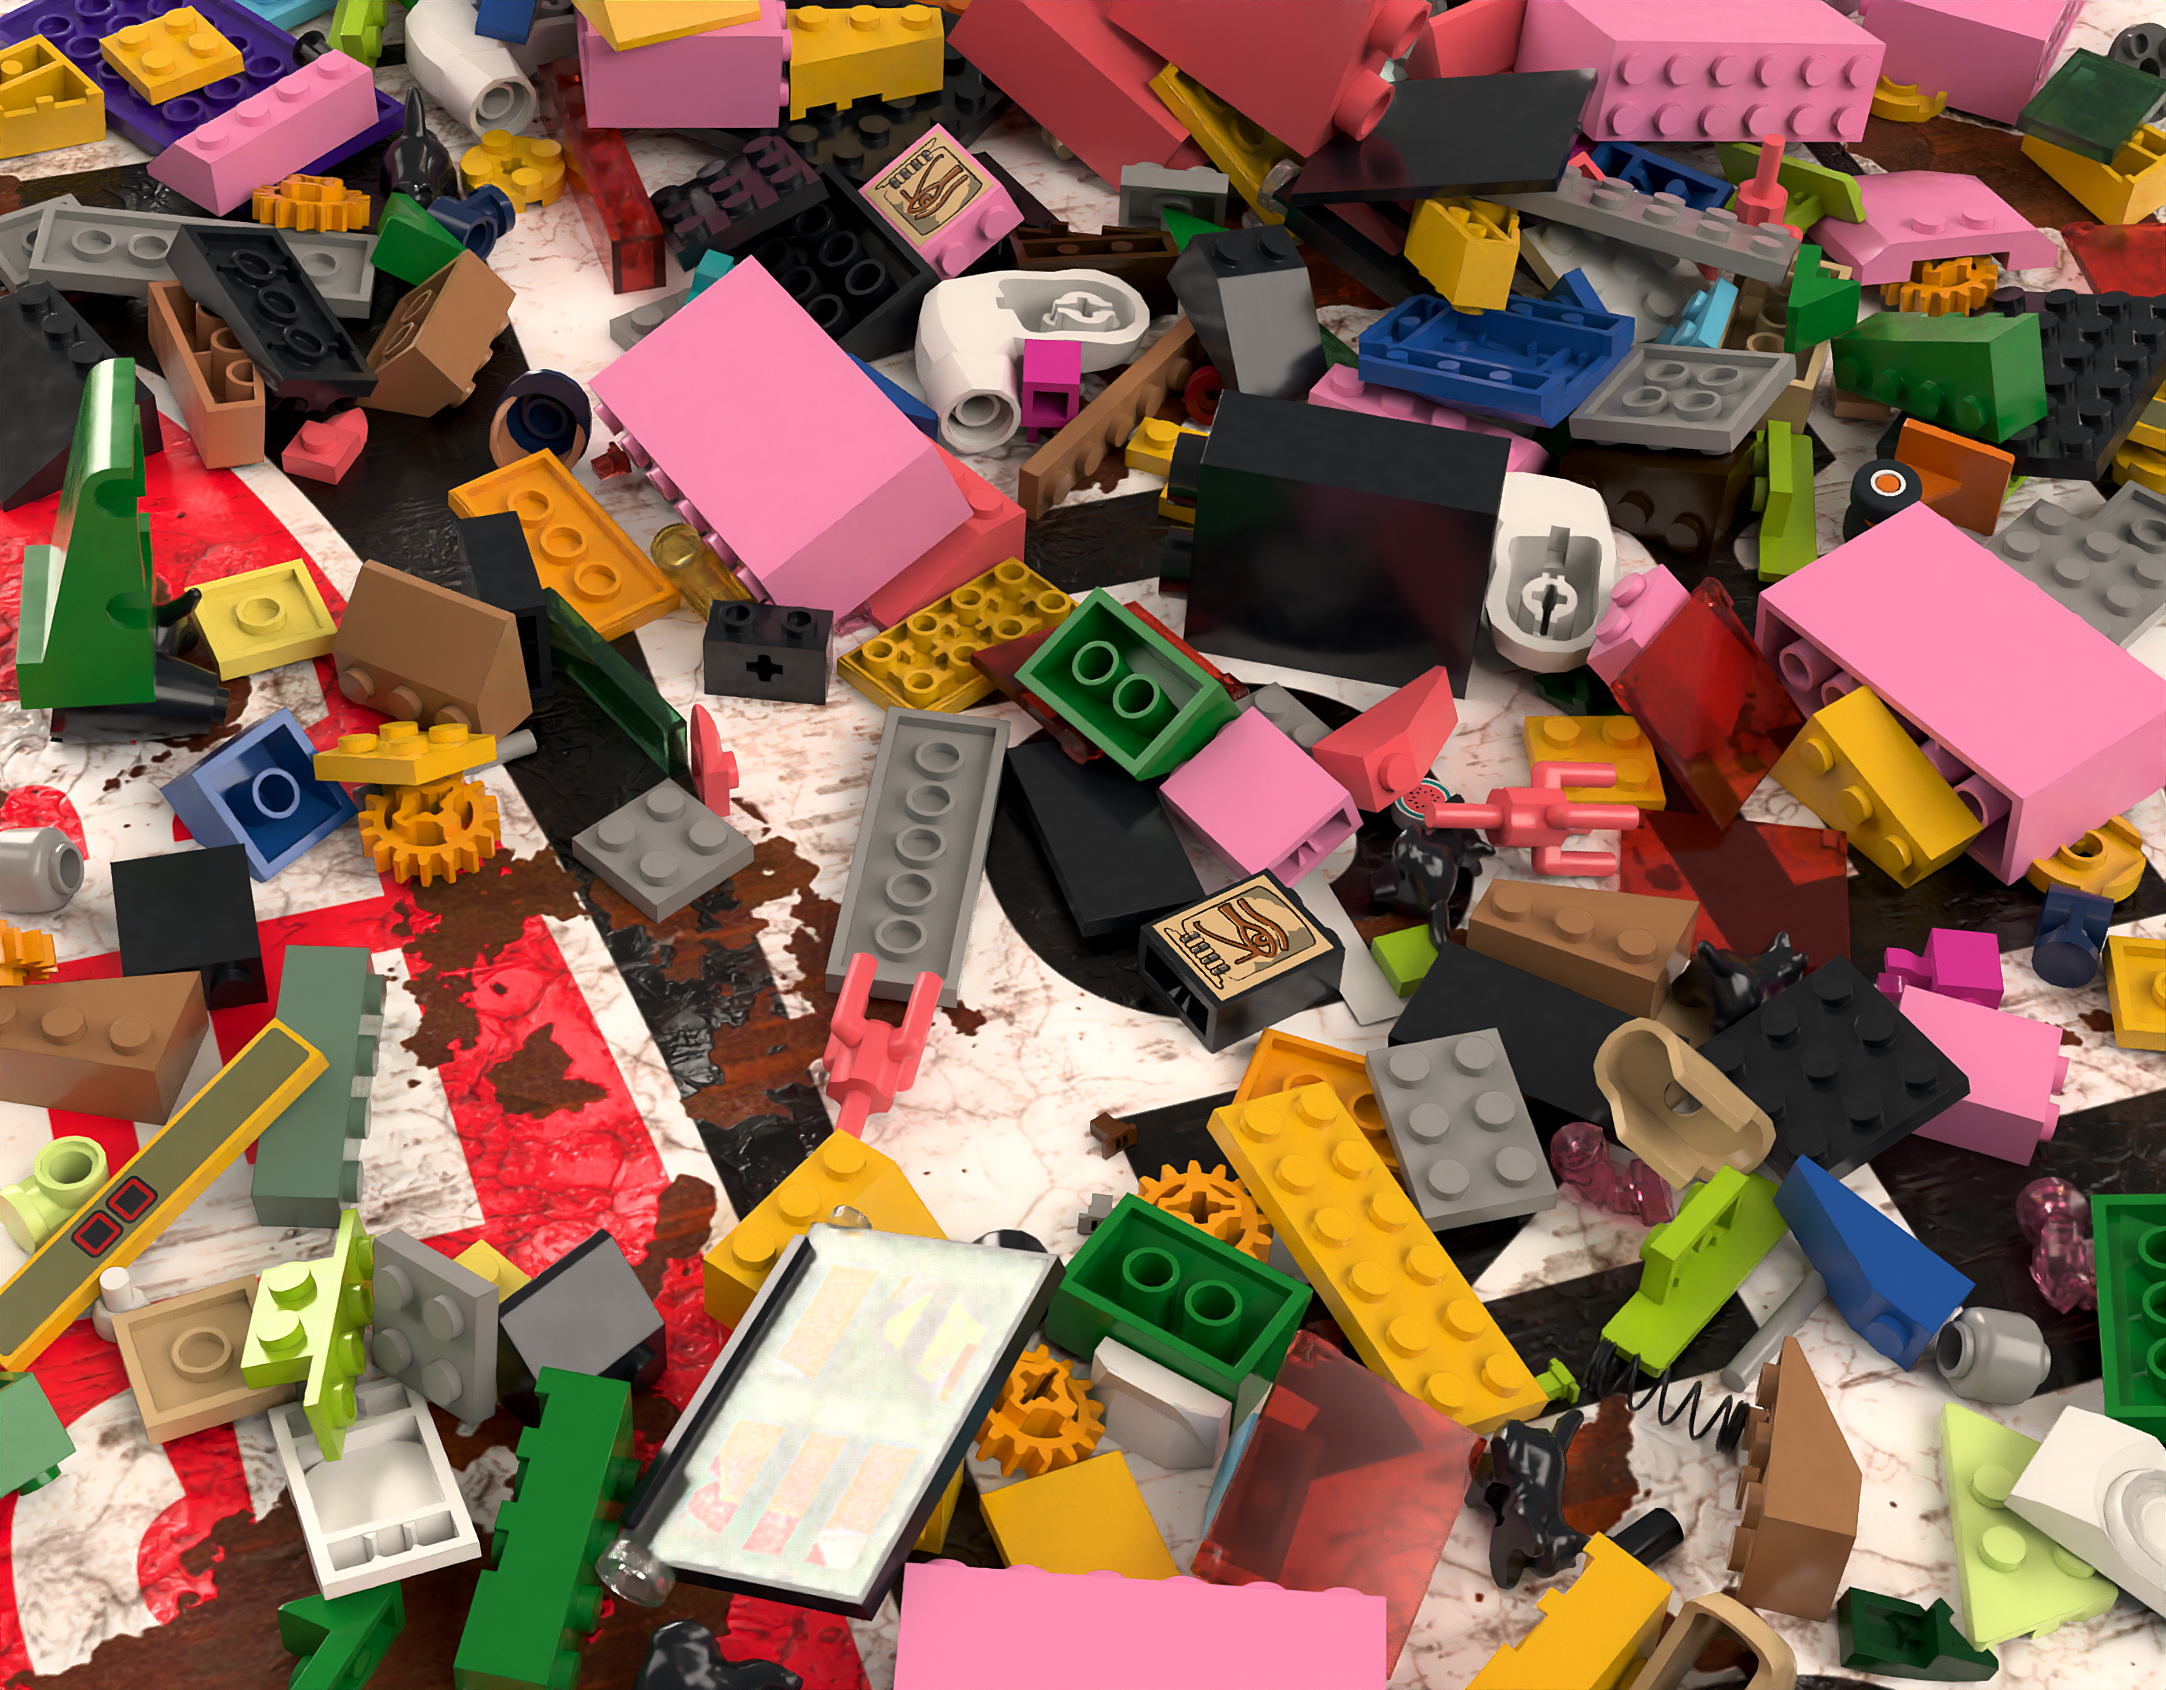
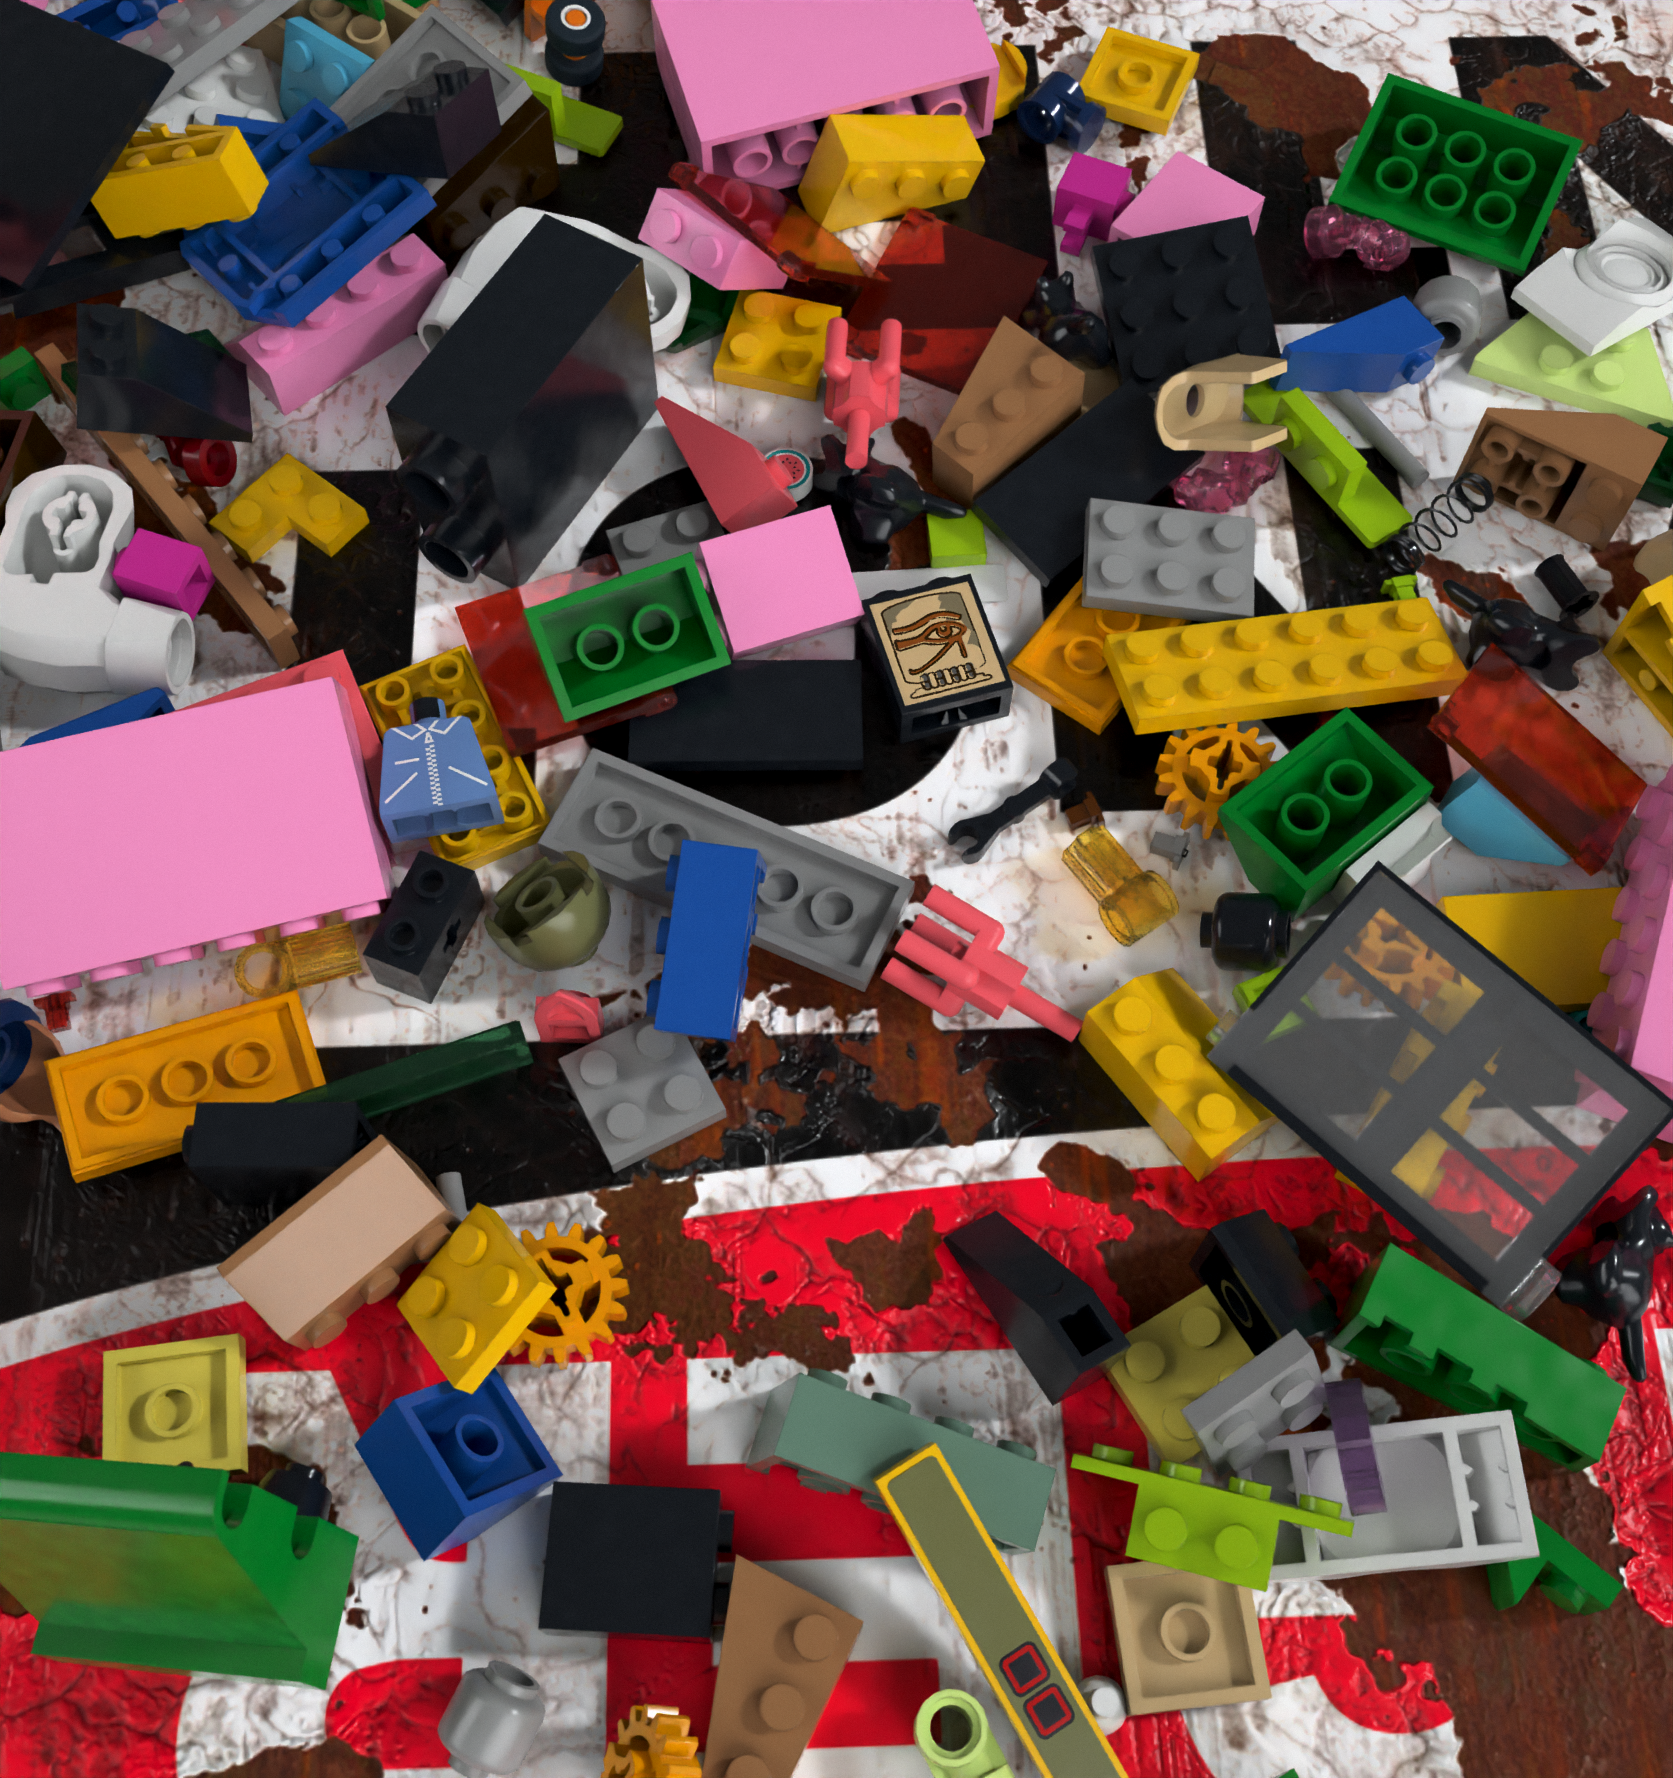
camera: 70 degrees left, 20 degrees up
none -> black slope [308,60,502,180]
none -> medium blue torso [379,697,505,844]
none -> olive cylinder [484,850,612,972]
none -> blue wedge [646,839,767,1043]
none -> black slope [943,1211,1132,1406]
none -> black piece [948,757,1078,864]
none -> clear yellow piece [1061,825,1179,947]
none -> clear purple beam [1325,1377,1388,1517]

